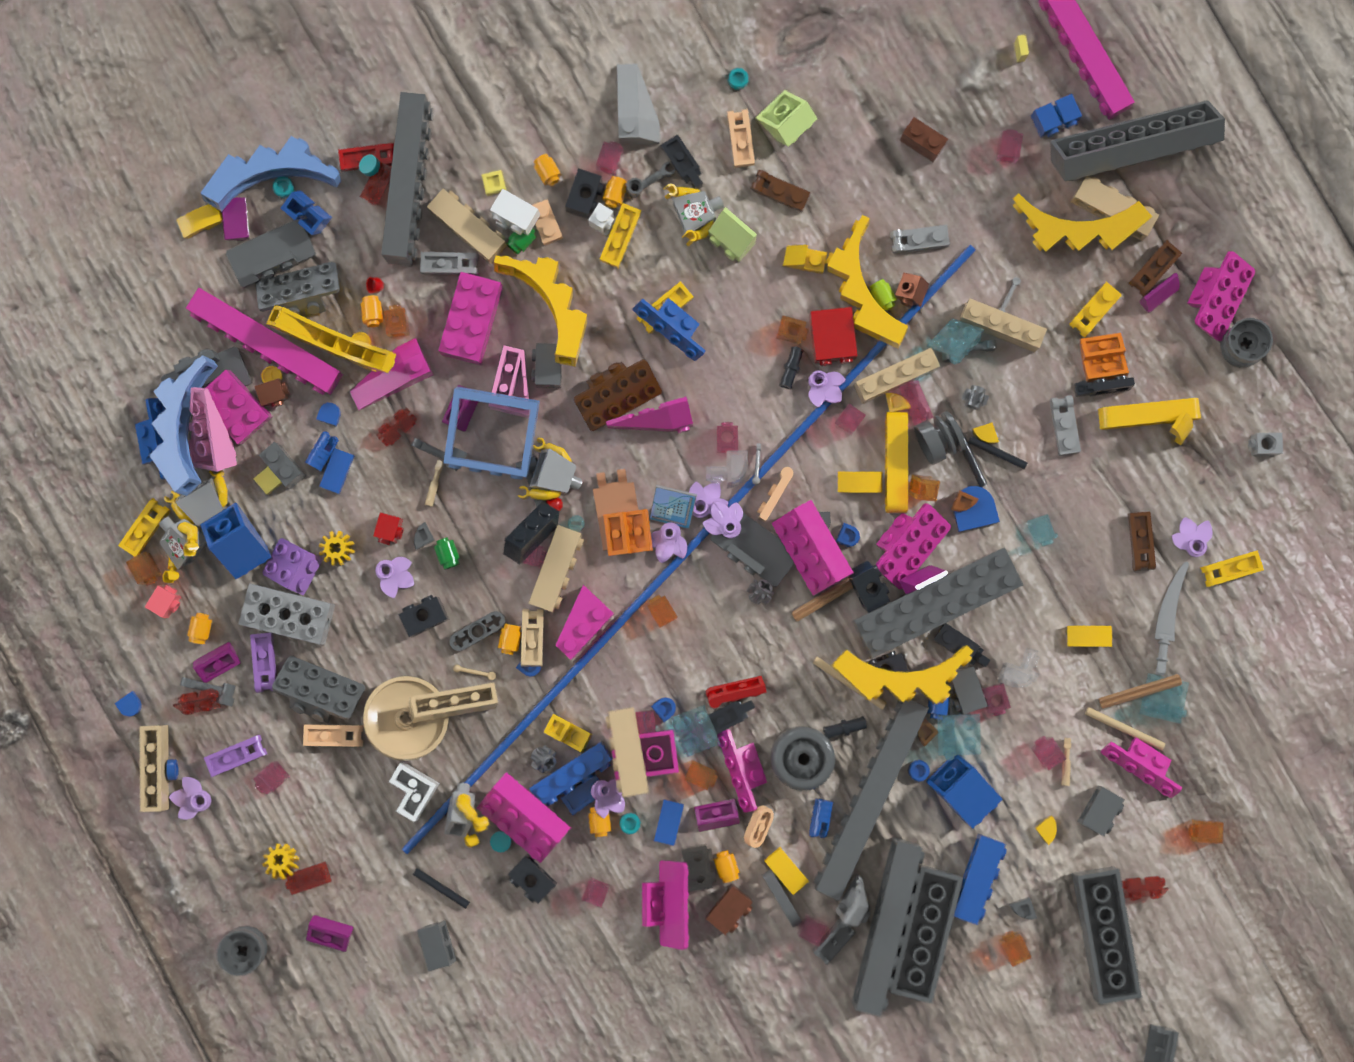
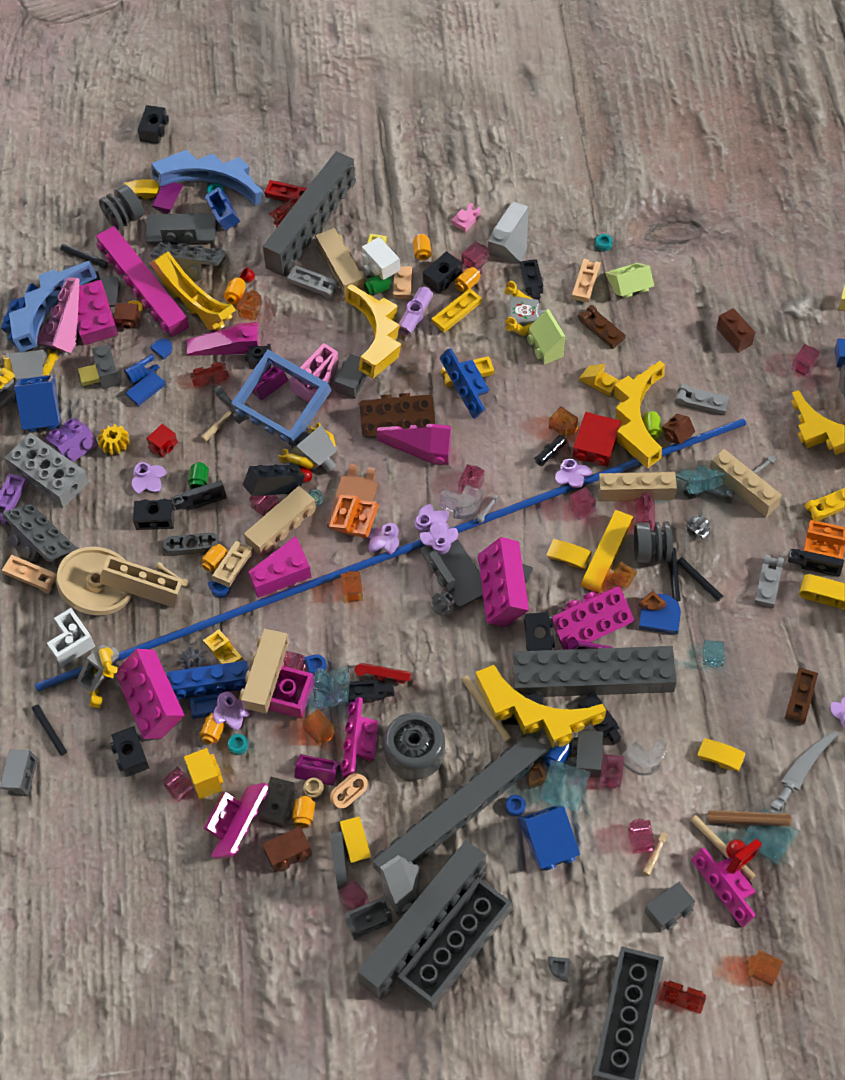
camera: 25 degrees right, 25 degrees down
teal tile [359,154,380,177] -> none
dark grey tile [414,522,435,550] -> none
dark pink brick [438,272,503,366] -> none
teal tile [490,831,512,853] -> none
white brick [588,203,616,236] -> none
dark grey brick [626,162,675,198] -> none
piece [649,485,697,529] -> none
blue tile [654,799,684,846] -> none
light nougat plate [757,467,793,522] -> none
medium nougat axle [791,578,853,621] -> none
blue hinge [809,798,833,838] -> none
black pin [823,716,867,739] -> none
blue tile [836,523,860,547] -> none
yellow tile [885,393,911,412] -> none
blue brick [954,833,1007,925] -> none
yellow tile [972,422,999,444] -> none
clear orange brick [998,931,1032,967] -> none
yellow tile [1035,815,1057,845] -> none
none -> black bar [60,244,108,269]
none -> dark grey wheel [99,184,144,231]
none -> black brick [137,105,169,144]
none -> black hinge [172,480,227,510]
none -> yellow brick [184,748,224,800]
none -> black brick [245,344,272,369]
none -> tan plate [303,778,324,798]
none -> lavender piece [398,286,433,337]
none -> bright pink plate [452,203,480,232]
none -> red tile [726,839,762,874]

